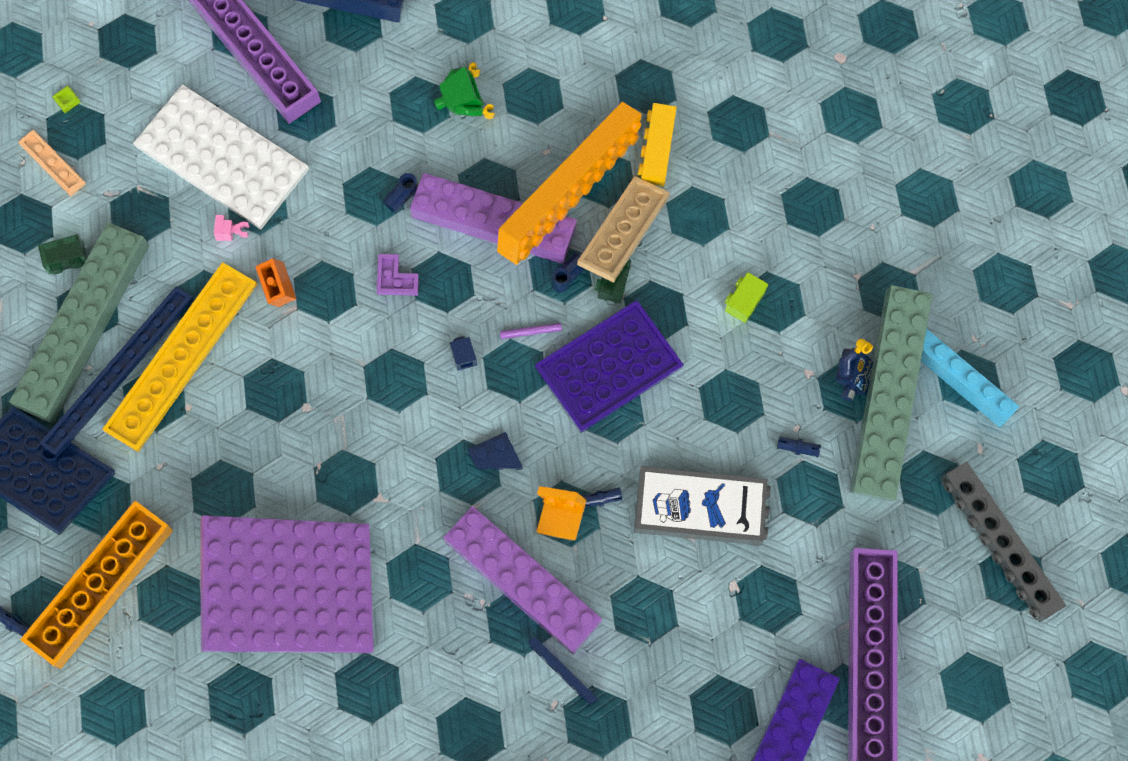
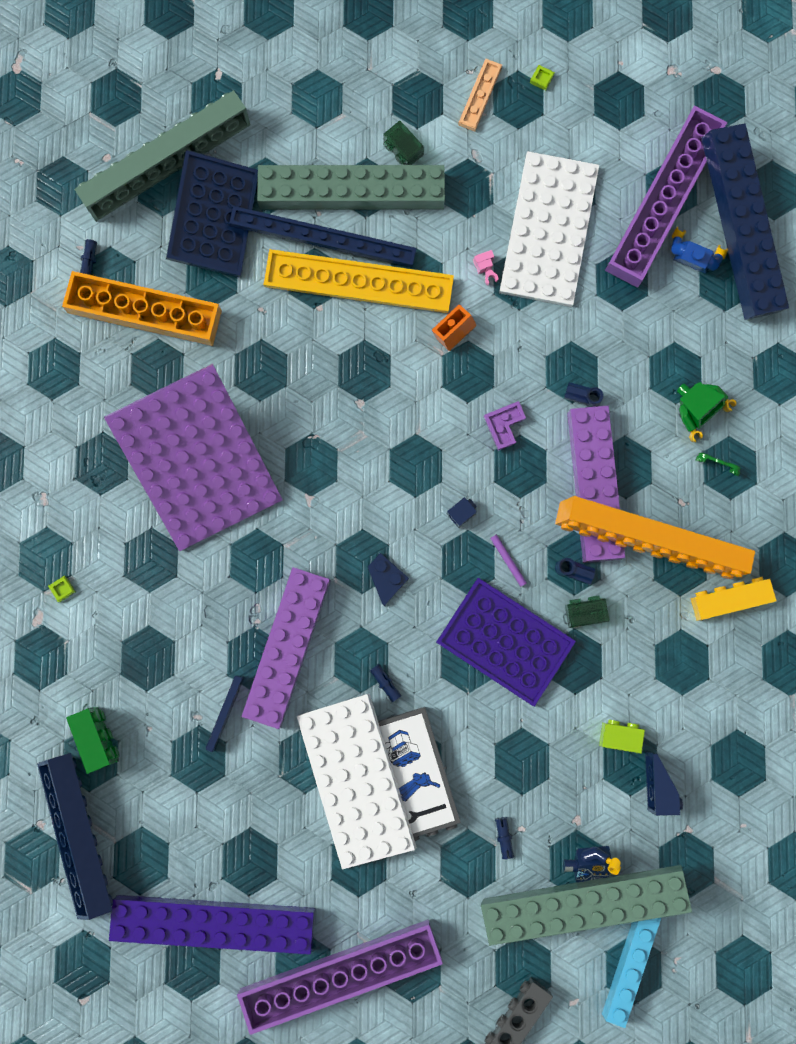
camera: 70 degrees right, 10 degrees up
light orange bracket [537,486,587,540] -> none
tan plate [577,176,670,283] -> none
none -> white plate [297,693,417,869]
none -> dark blue slope [645,751,683,816]
none -> blue torso [671,227,728,274]
none -> green piece [695,452,741,476]

